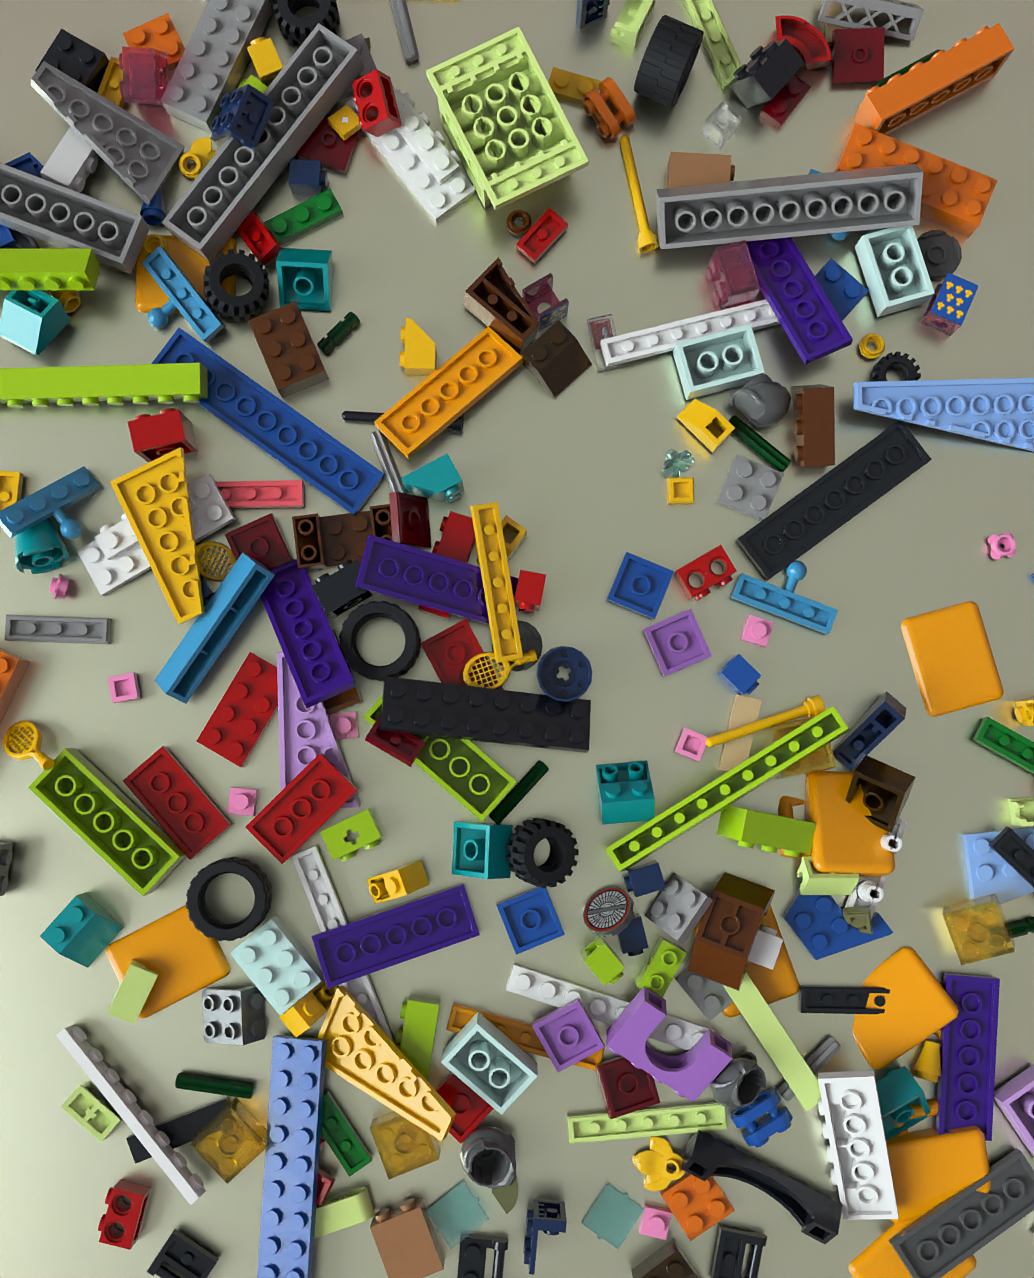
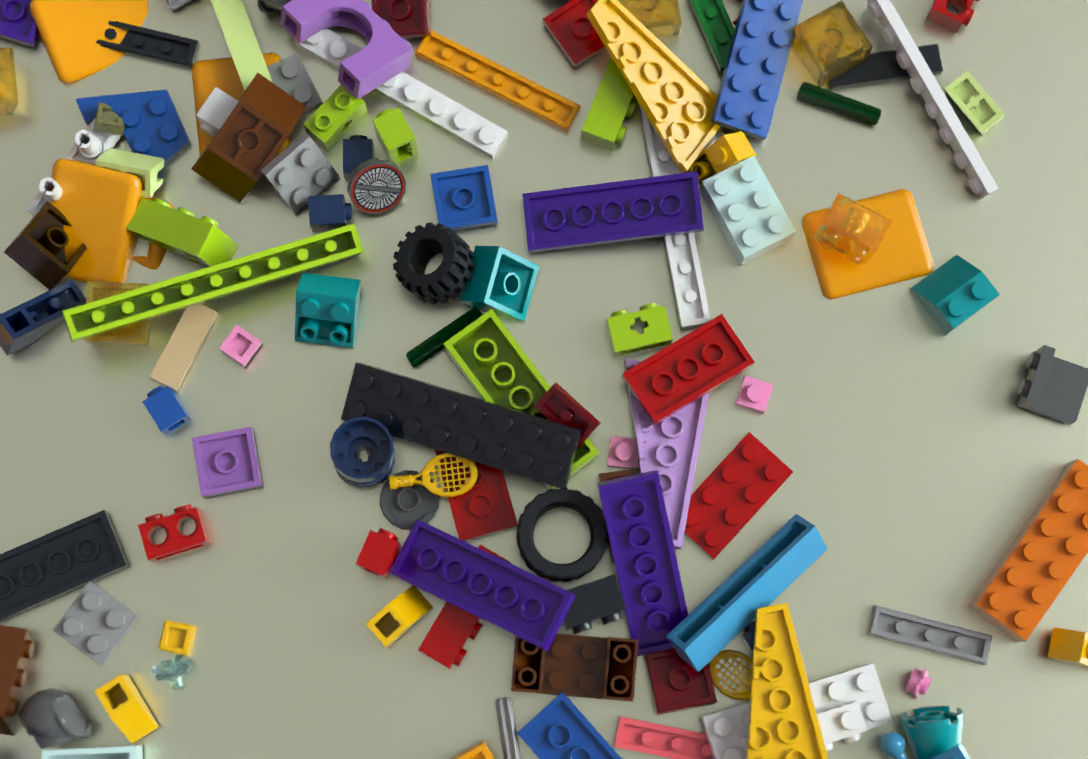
camera: 170 degrees left, 5 degrees down
yellow piece [3,721,55,770] -> none
lime brick [28,748,186,896] -> none
yellowish green hinge [107,959,158,1024] -> none
bright pink plate [108,673,141,703] -> none
red plate [123,746,232,860] -> none
black tyre [186,857,272,941] -> none
dark grey bracket [202,985,265,1046] -> none
yellow slope [366,860,430,904] -> none
dark red plate [389,492,431,549] -> none
teal slope [401,453,464,503] -> none
light aqua brick [441,1012,538,1115] -> none
yellow plate [470,502,523,662] -> none
medium lavender plate [532,998,605,1072] -> none
blue plate [607,552,674,620] -> none
yellow piece [705,695,826,747] -> none
dark green axle [729,415,791,472] -> none
dark azure plate [731,560,838,635] -> none
bright pink plate [740,615,774,648] -> none
none -> clear yellow brick [813,193,892,265]

